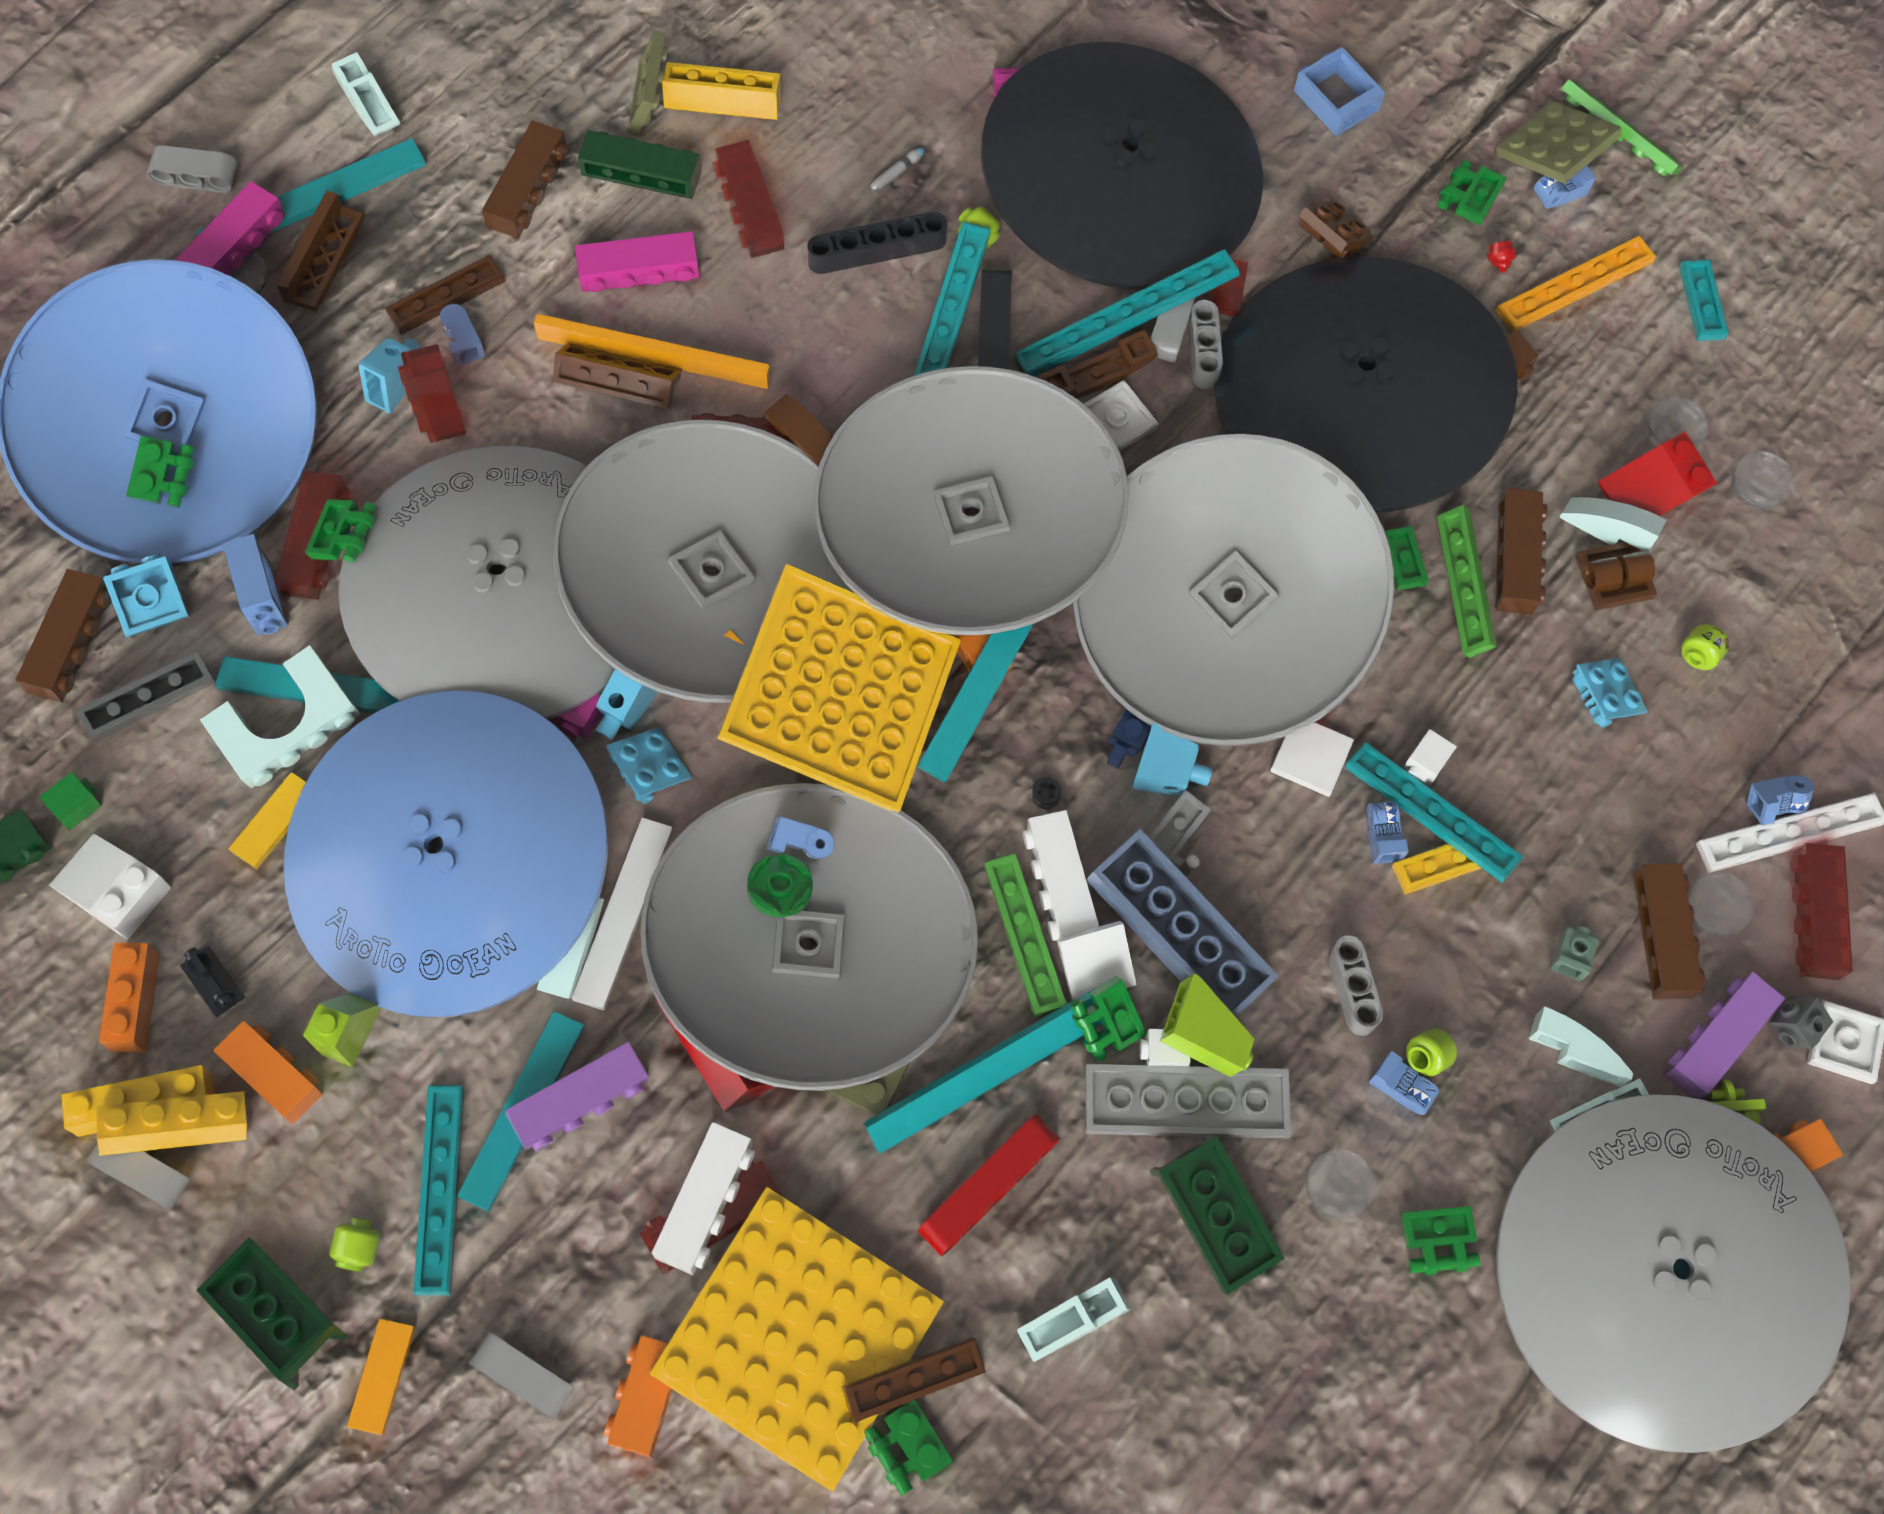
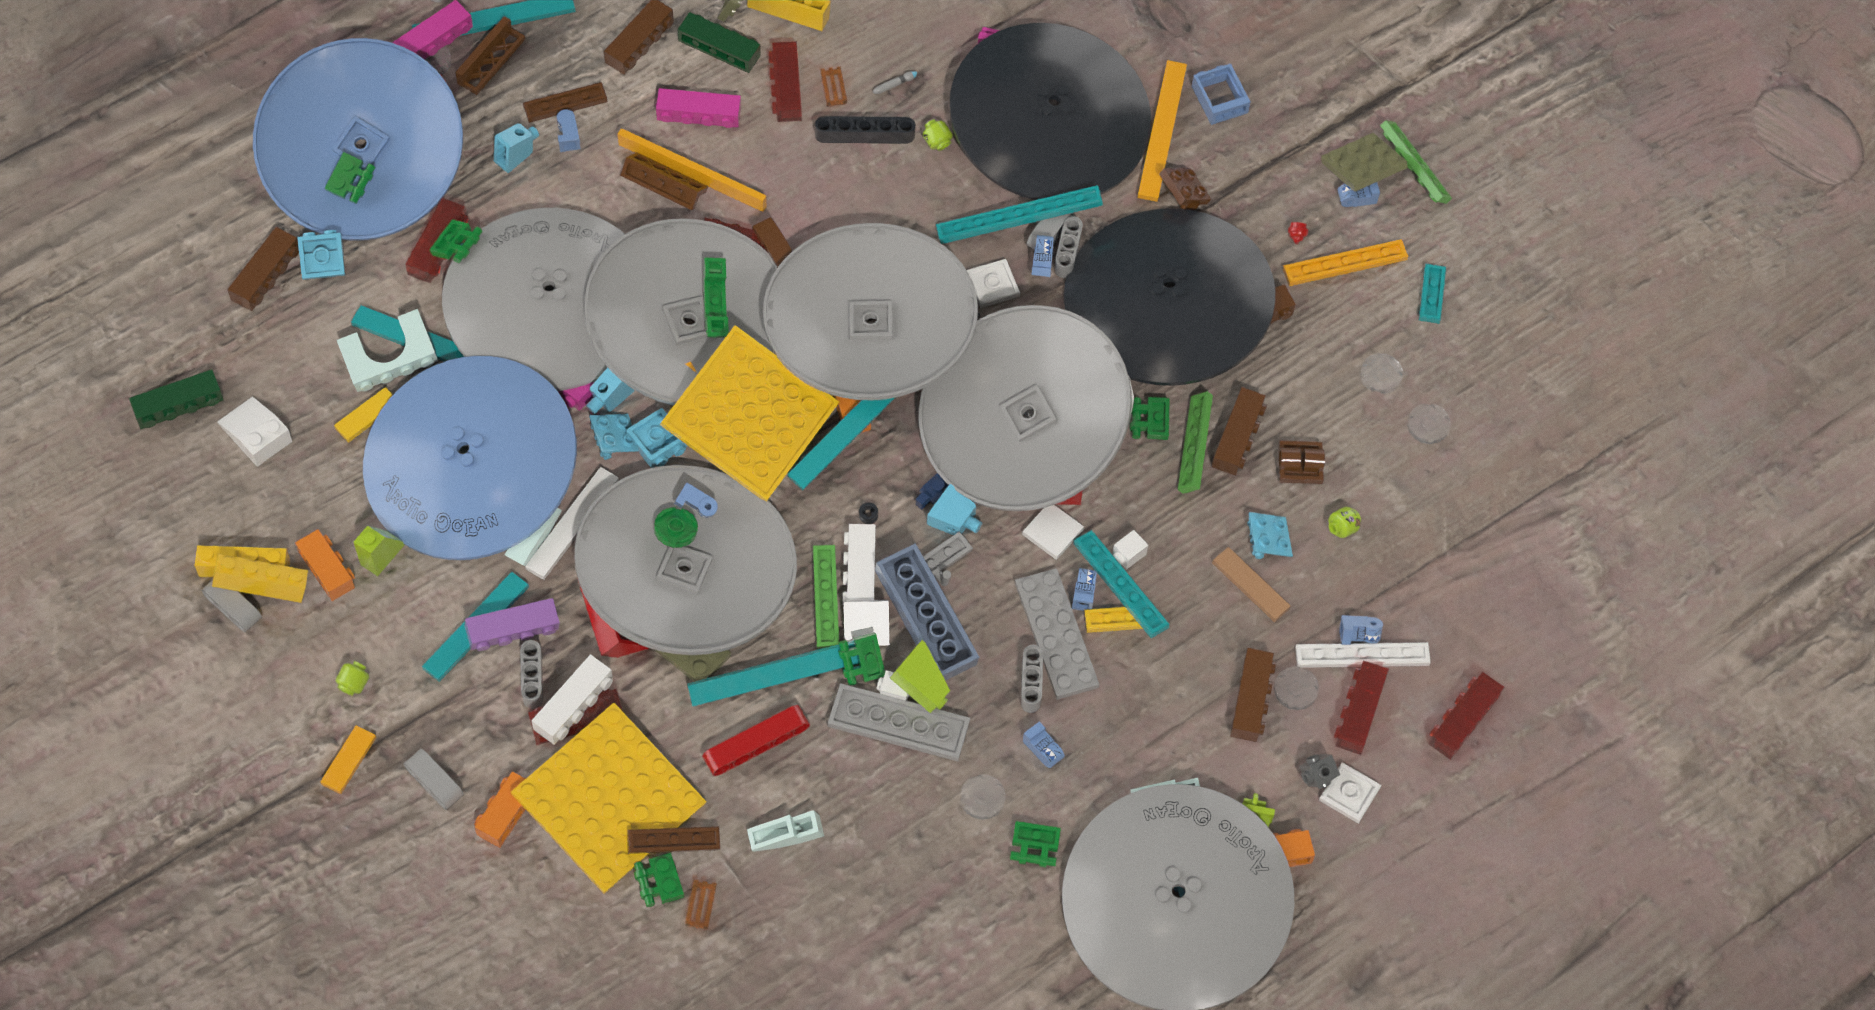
camera: 15 degrees right, 5 degrees down
green brick [39,772,102,831] -> none
dark grey brick [75,651,216,742] -> none
orange brick [99,942,160,1053] -> none
black hinge [180,946,246,1018] -> none
dark green plate [196,1237,348,1391] -> none
medium blue window [222,534,288,635] -> none
clear red brick [398,344,466,443] -> none
teal tile [413,1085,464,1296] -> none
teal tile [914,222,991,376] -> none
black beam [978,269,1012,369] -> none
reddish brown slope [1036,330,1158,398] -> none
dark green plate [1150,1135,1285,1295] -> none
clear red tile [1211,260,1248,316] -> none
lime head [1406,1028,1457,1077] -> none
green plate [1437,160,1507,226] -> none
light aqua slope [1529,1007,1633,1087] -> none
sand green brick [1549,926,1599,982] -> none
light aqua slope [1559,497,1667,551] -> none
red slope [1597,431,1717,516] -> none
medium lavender brick [1664,972,1785,1099] -> none
none -> light grey beam [520,640,543,709]
none -> medium azure plate [626,408,687,468]
none -> clear orange tile [685,880,717,929]
none -> green slope [703,258,729,338]
none -> clear orange tile [820,66,847,107]
none -> light grey plate [1015,568,1099,700]
none -> medium blue leg [1032,235,1054,277]
none -> light orange tile [1137,60,1187,202]
none -> medium nougat tile [1212,547,1291,622]

